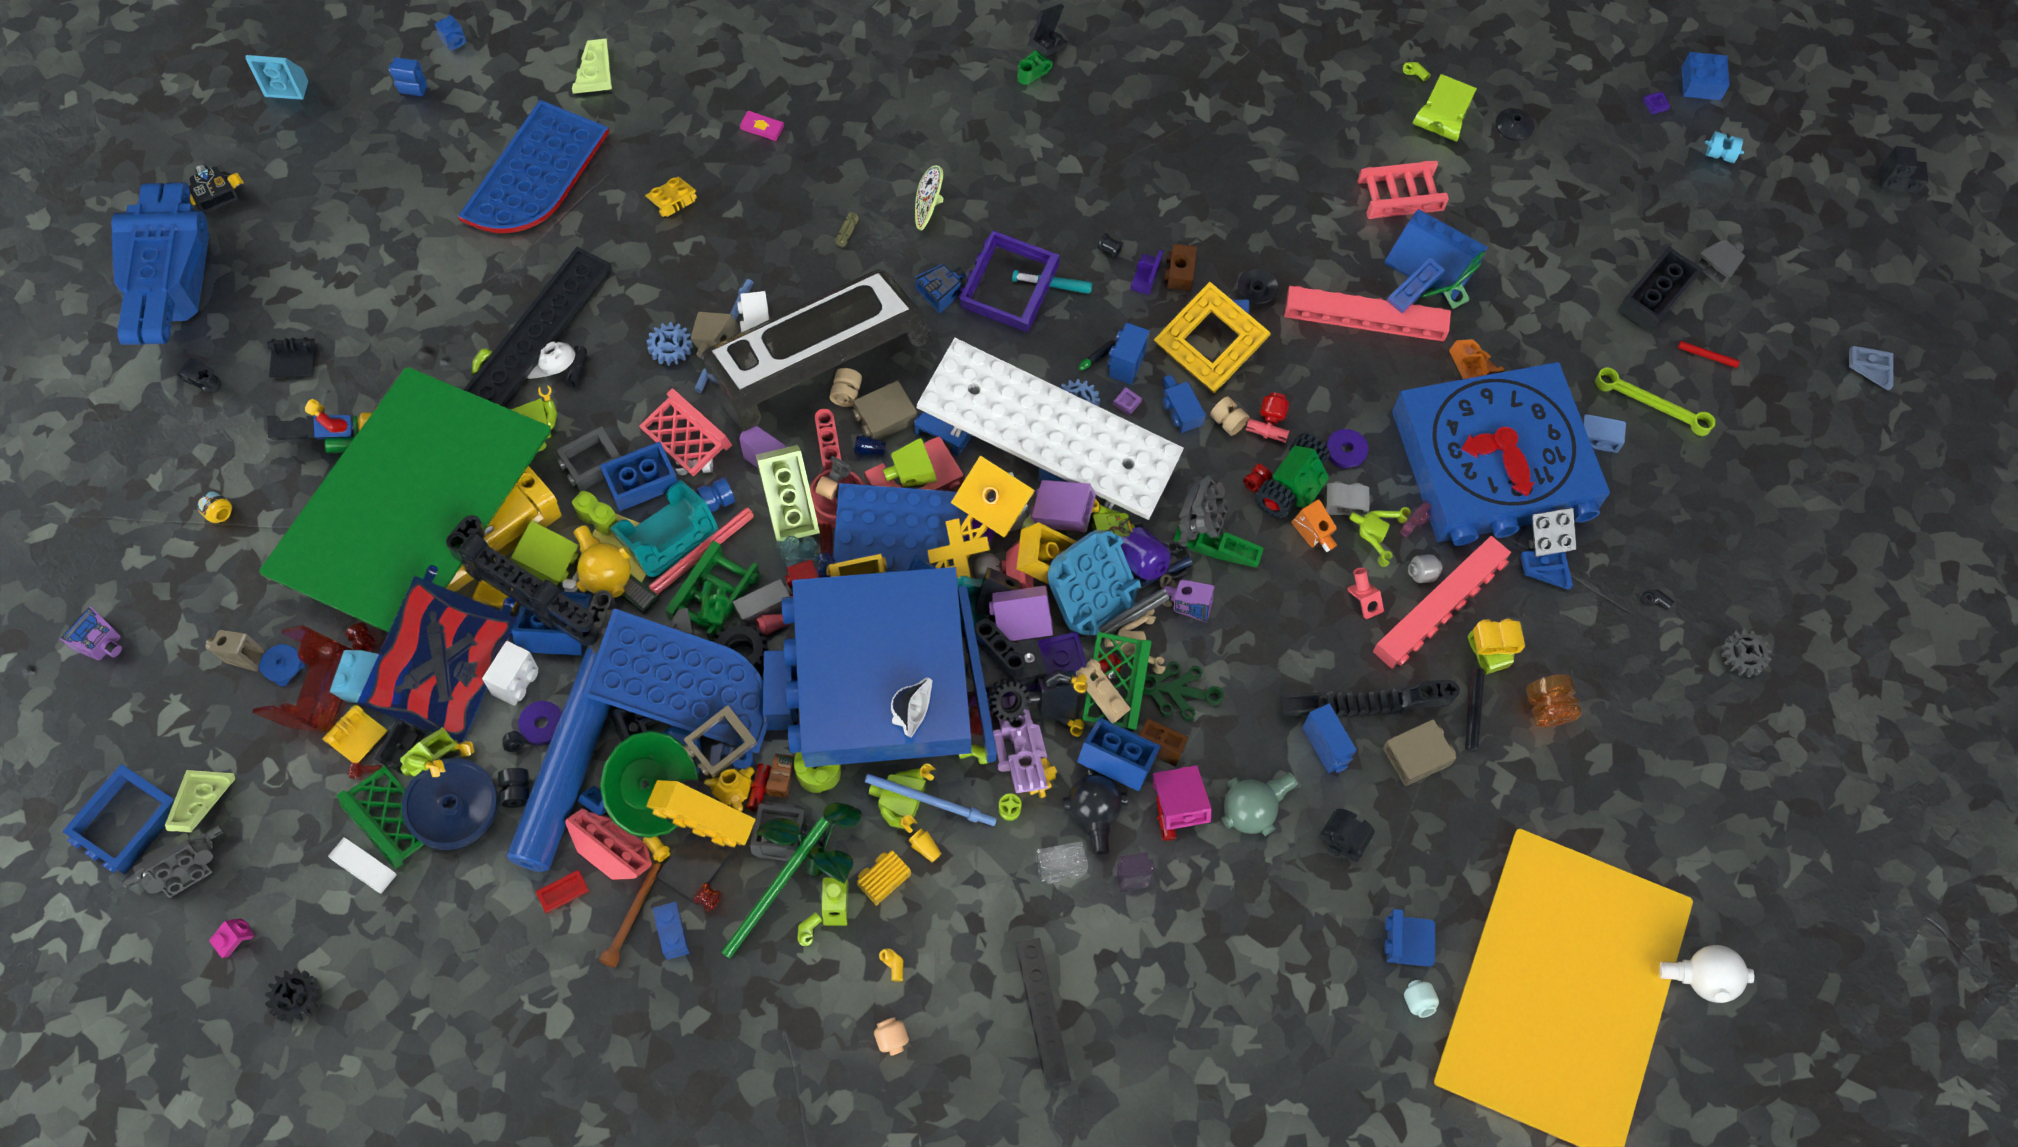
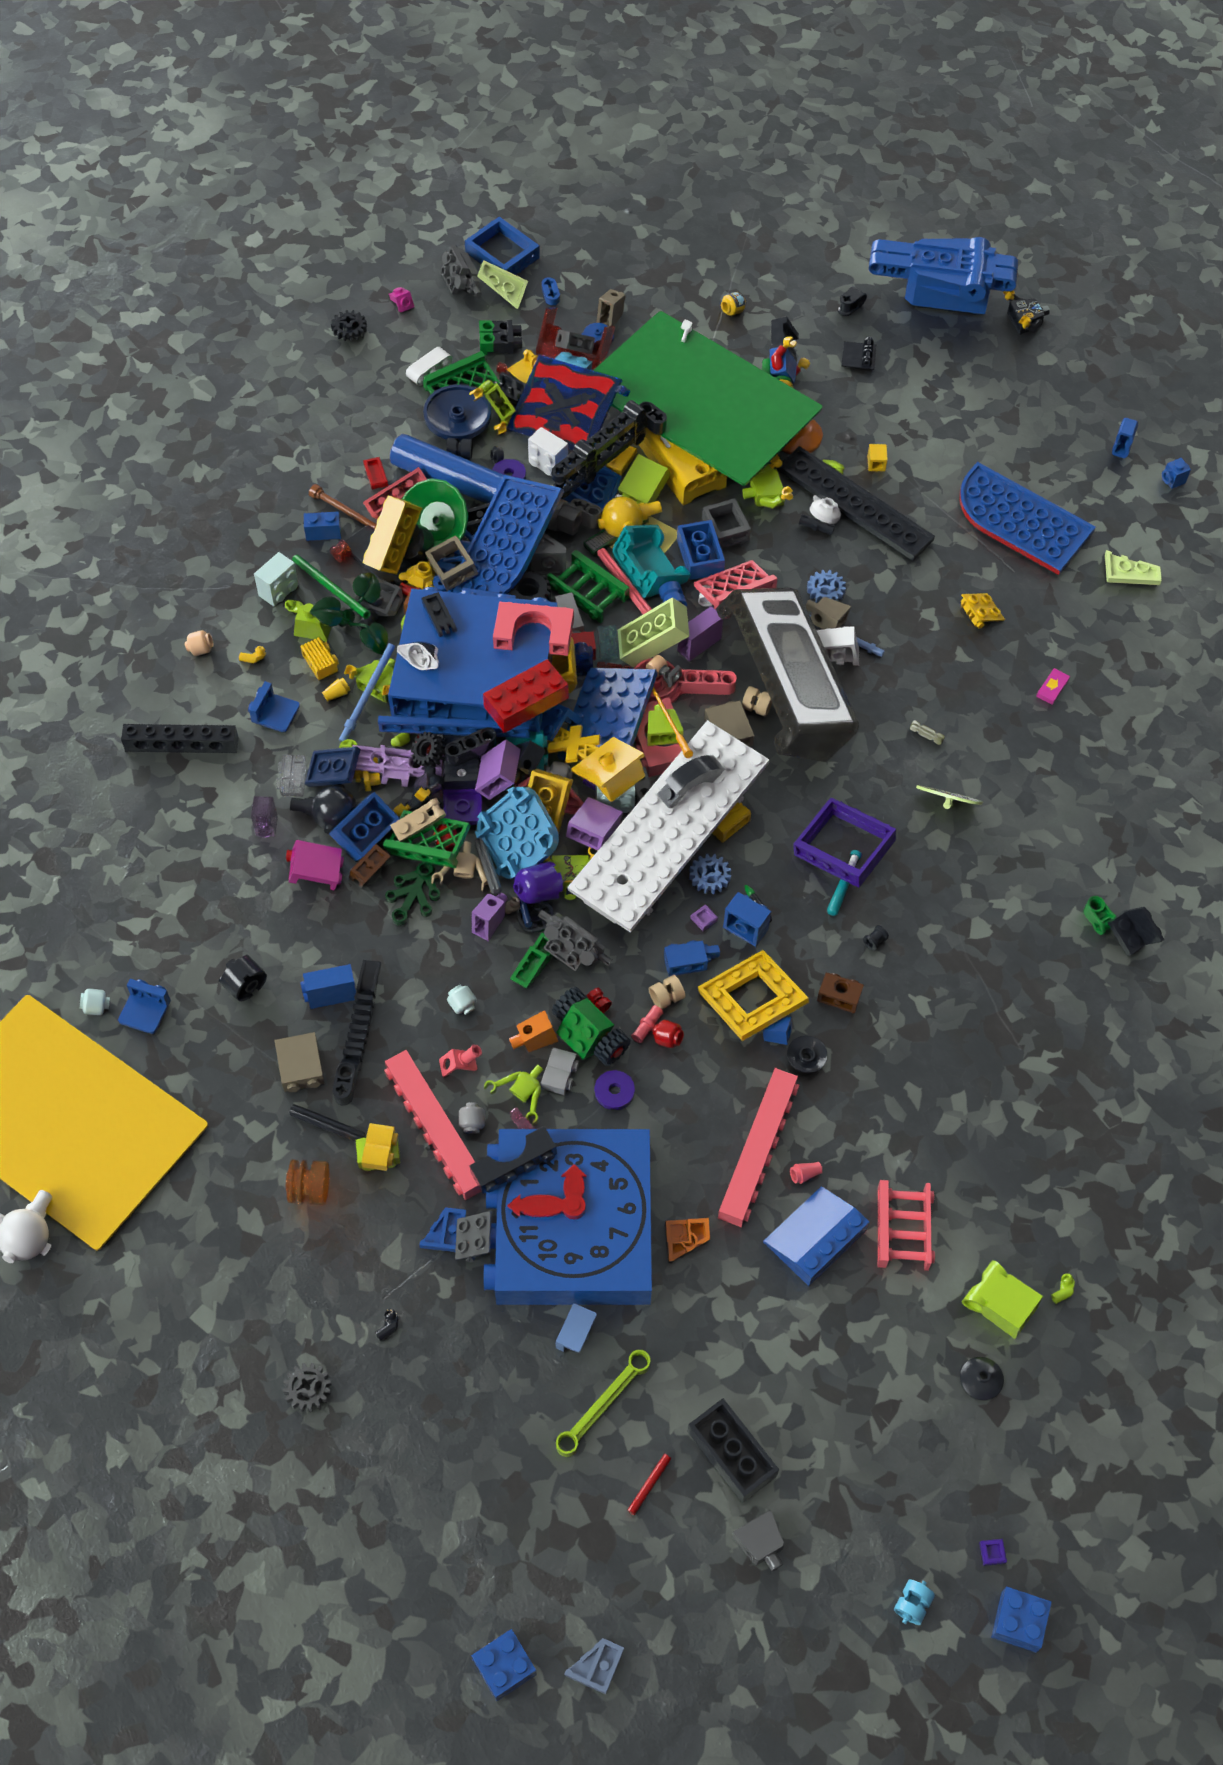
camera: 105 degrees right, 5 degrees down
torso [60,606,122,660] -> none
medium azure slope [245,55,308,100] -> none
lime brick [572,491,618,536] -> none
green hips [698,581,729,625] -> none
clear blue cone [854,434,886,455] -> none
torso [915,264,966,314] -> none
dark purple panel [1130,250,1163,295] -> none
sand green piece [1221,772,1298,836] -> none
blue piece [1387,258,1445,314] -> none
green piece [1422,250,1485,309] -> none
none -> blue bracket [248,681,300,732]
none -> light aqua brick [254,552,299,607]
none -> dark blue tile [305,746,361,787]
none -> black hinge [421,592,457,637]
none -> light aqua head [447,984,477,1015]
none -> black arch [469,1126,557,1194]
none -> blue brick [471,1629,537,1701]
none -> black hips [479,320,522,356]
none -> red brick [483,659,569,733]
none -> coral arch [493,602,574,656]
none -> blue beam [542,277,560,305]
none -> dark grey torso [555,330,595,354]
none -> light orange piece [652,686,693,758]
none -> black arch [657,755,725,808]
none -> white hand [681,319,692,342]
none -> coral cone [790,1162,822,1184]
none -> yellow brick [867,444,887,471]

